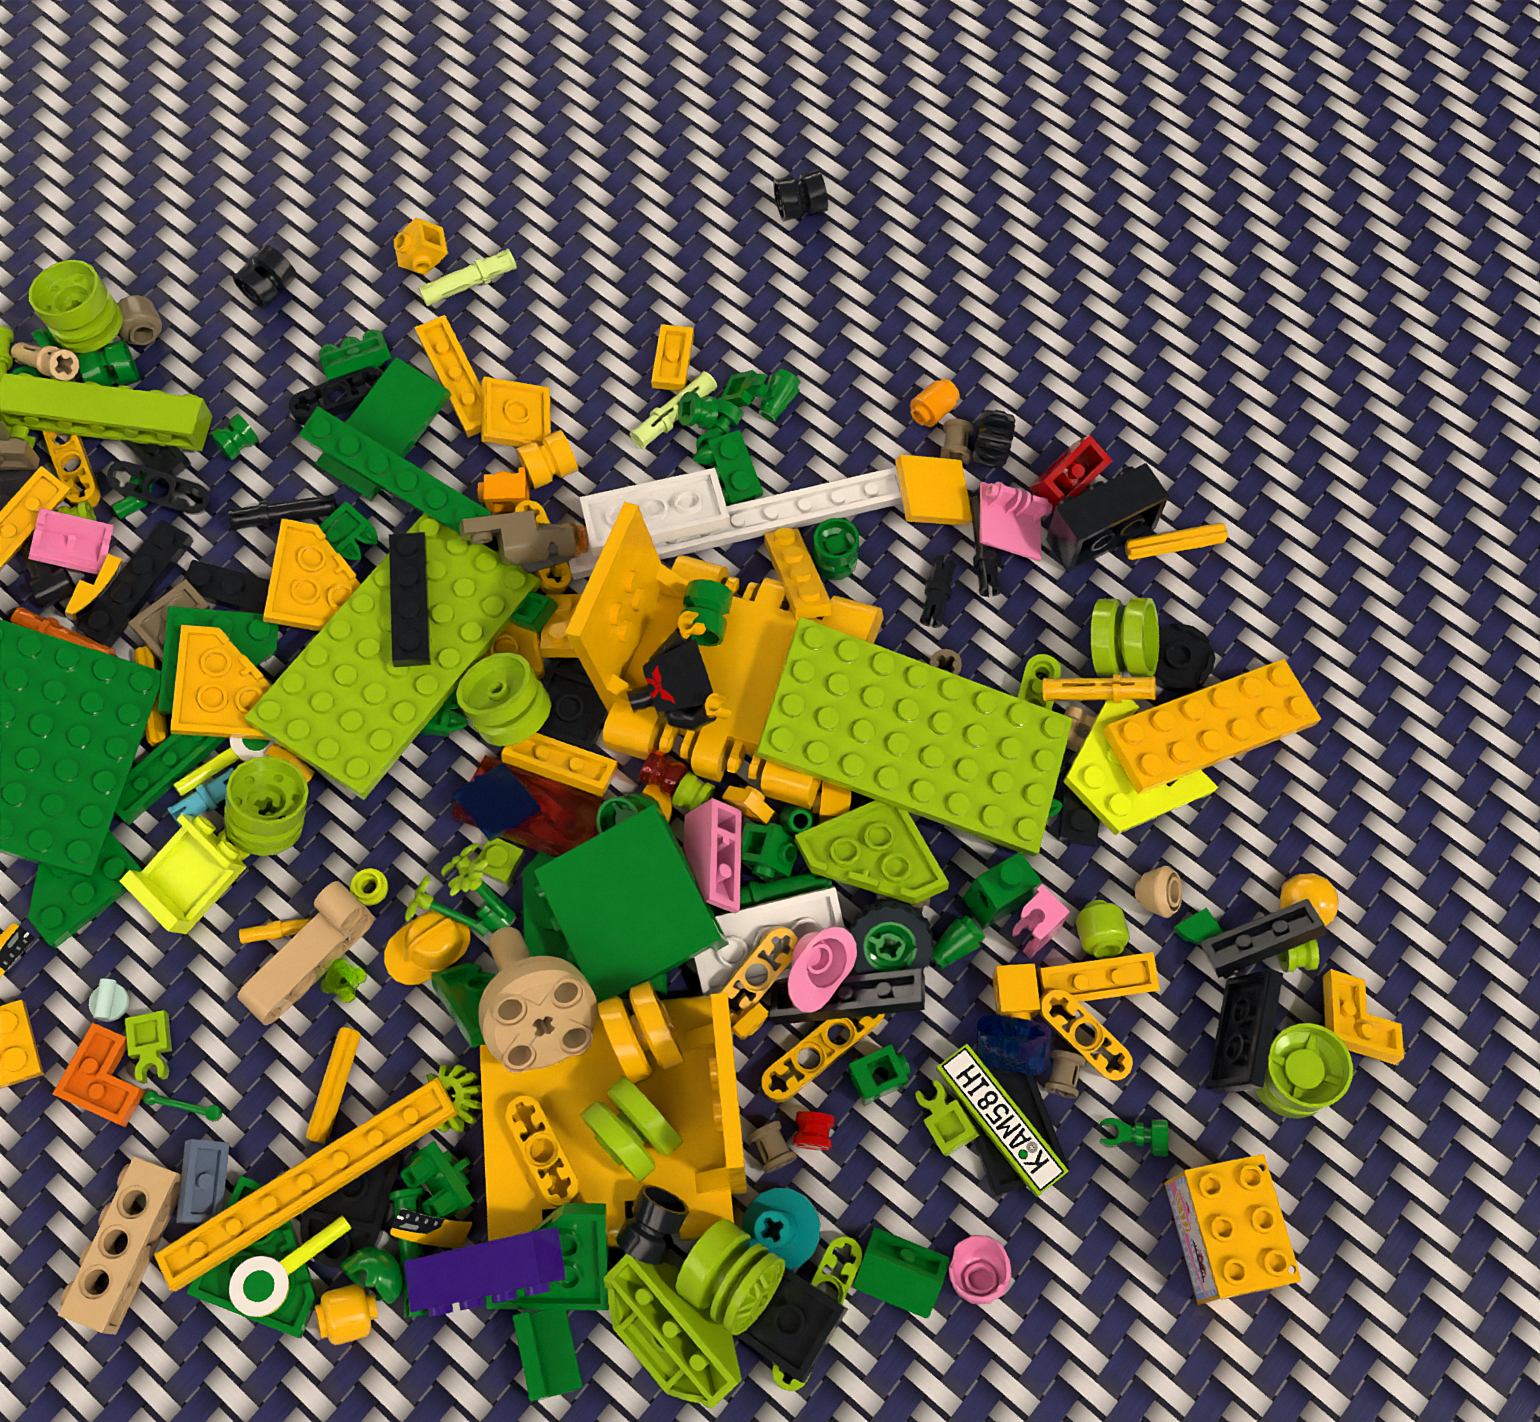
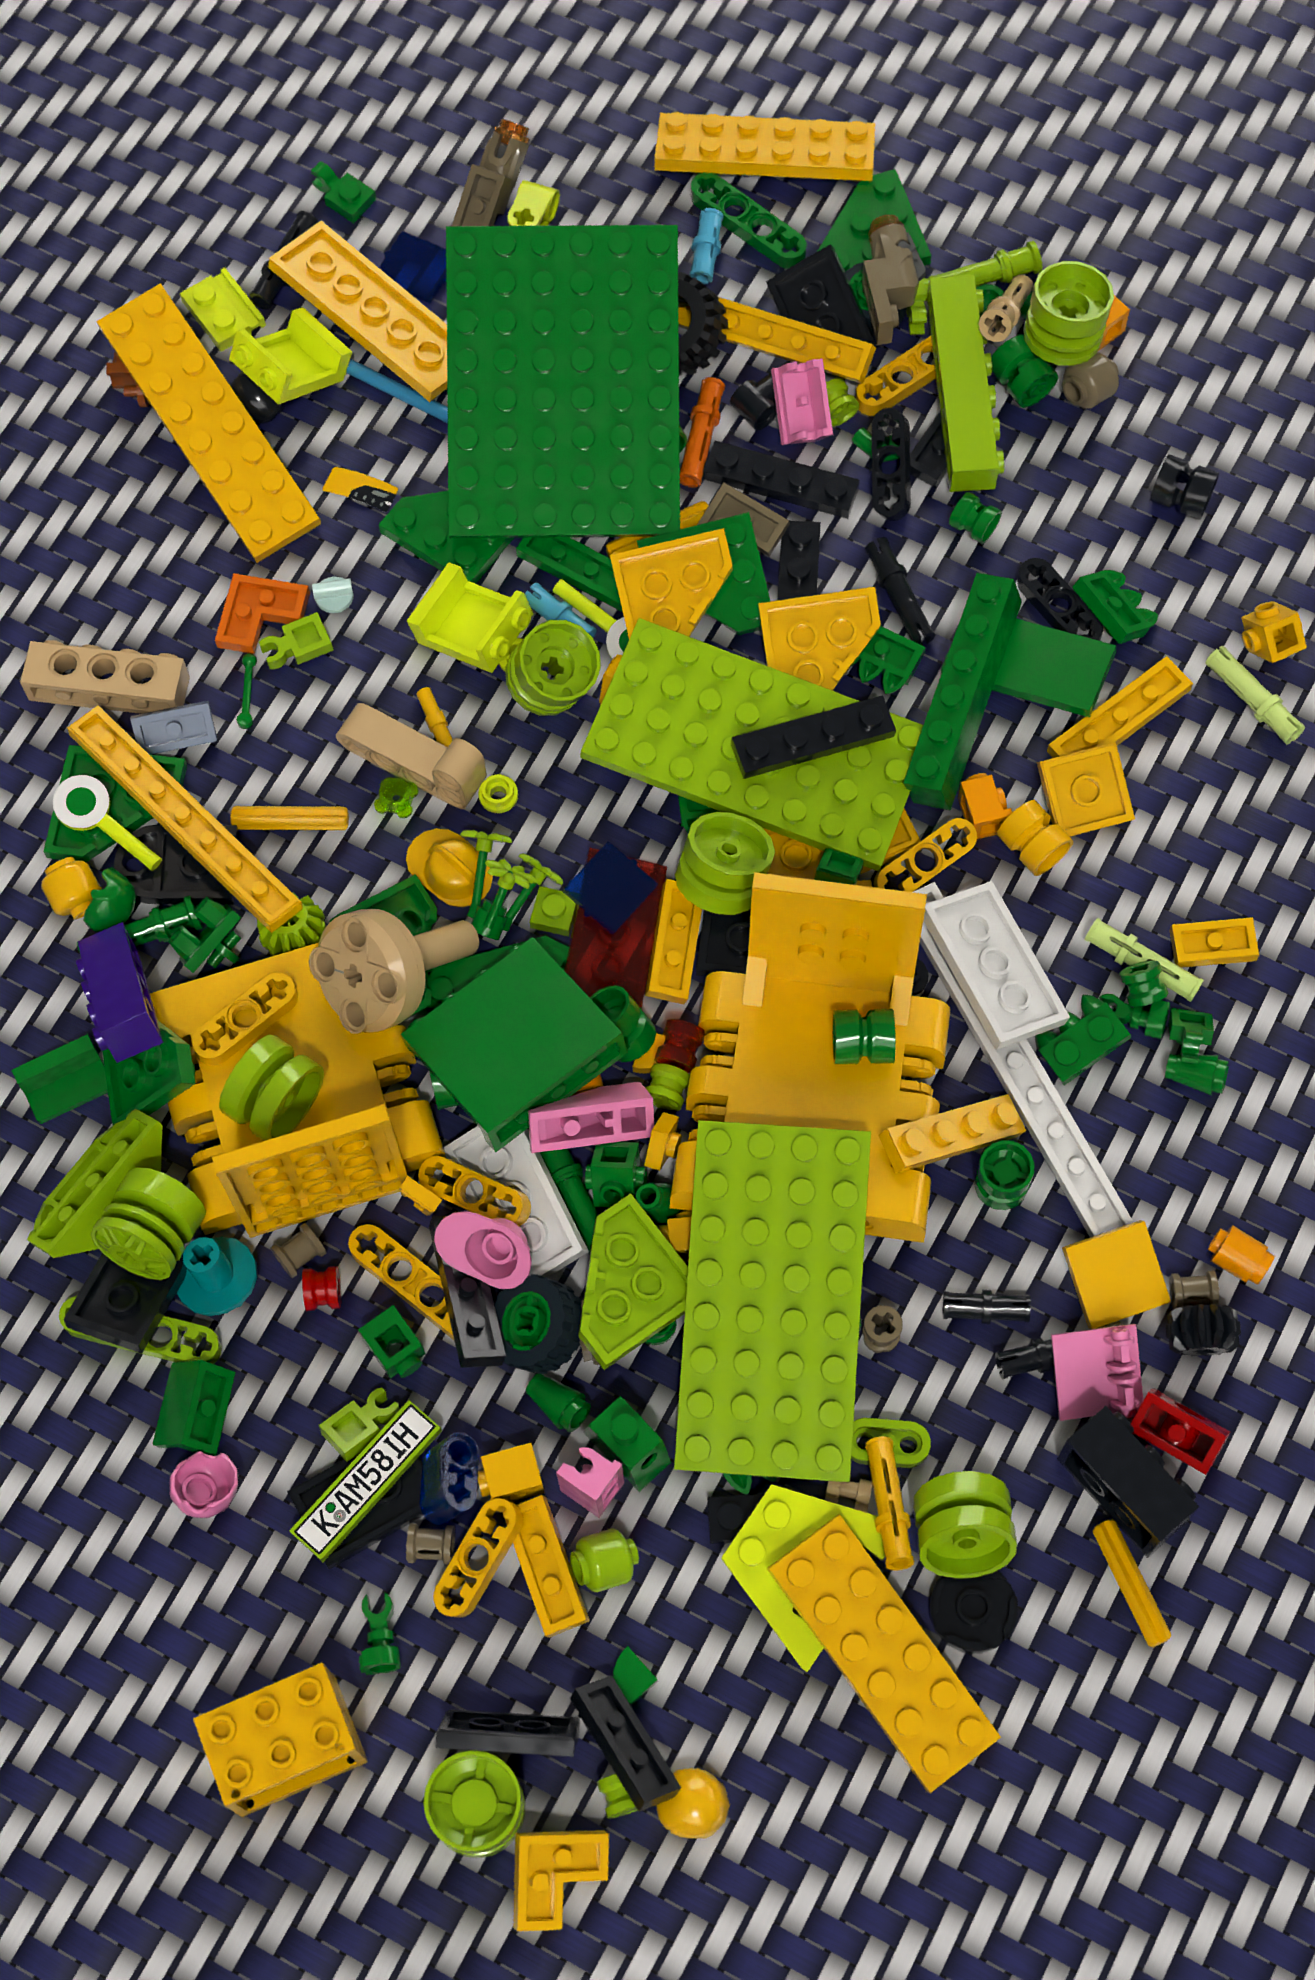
camera: 80 degrees right, 0 degrees up
yellow slope [65,553,123,621] -> none
sticker [390,1208,472,1248] -> none
dark tan plate [459,510,588,573] -> none
yellow wheel [597,980,685,1085] -> none
black wheel [616,1185,689,1265] -> none
black torso [627,611,731,731] -> none
tan cone [1135,866,1182,918] -> none

